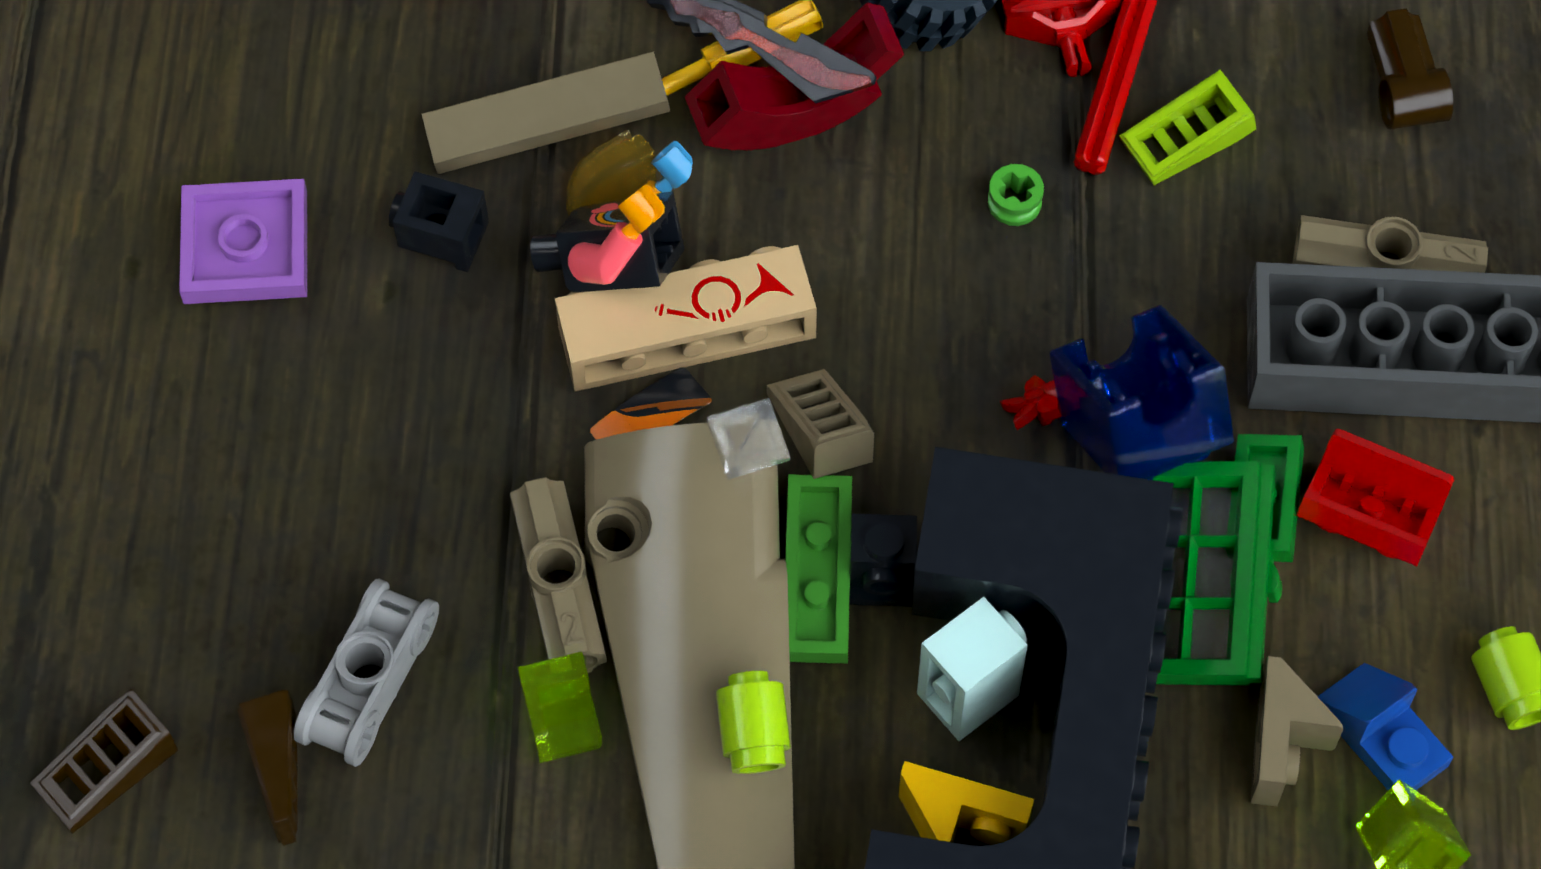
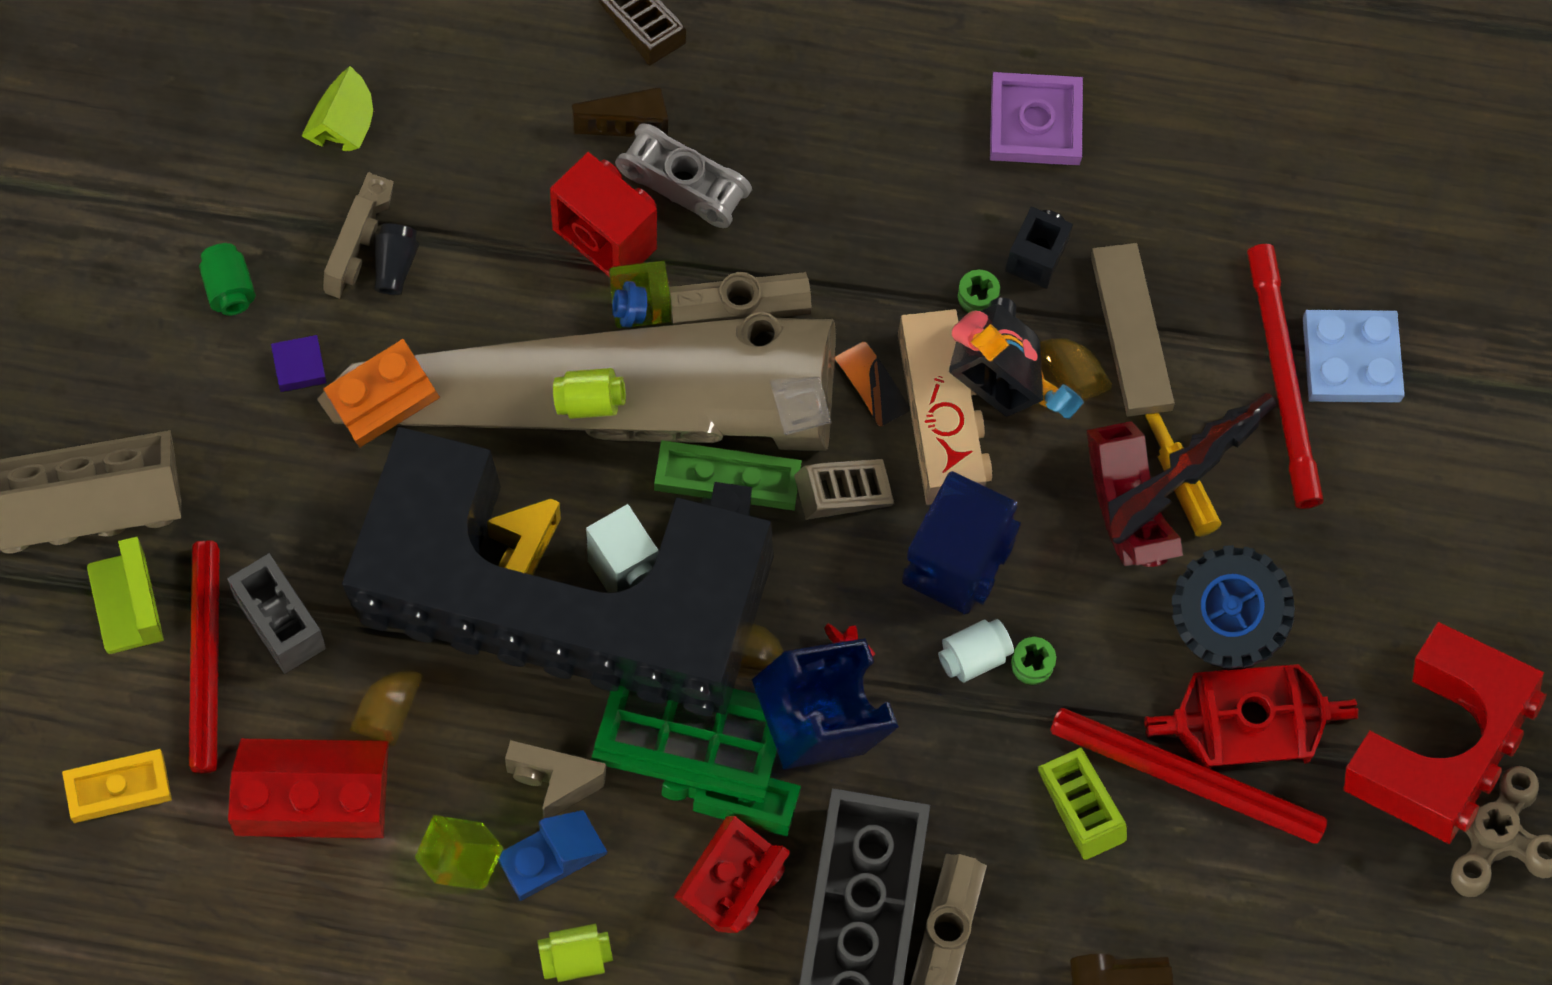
camera: 90 degrees right, 5 degrees up
none -> red brick [550,151,657,286]
none -> blue plate [612,281,647,328]
none -> clear blue piece [902,471,1021,614]
none -> light aqua brick [938,619,1014,683]
none -> bright green bush [958,269,1000,313]

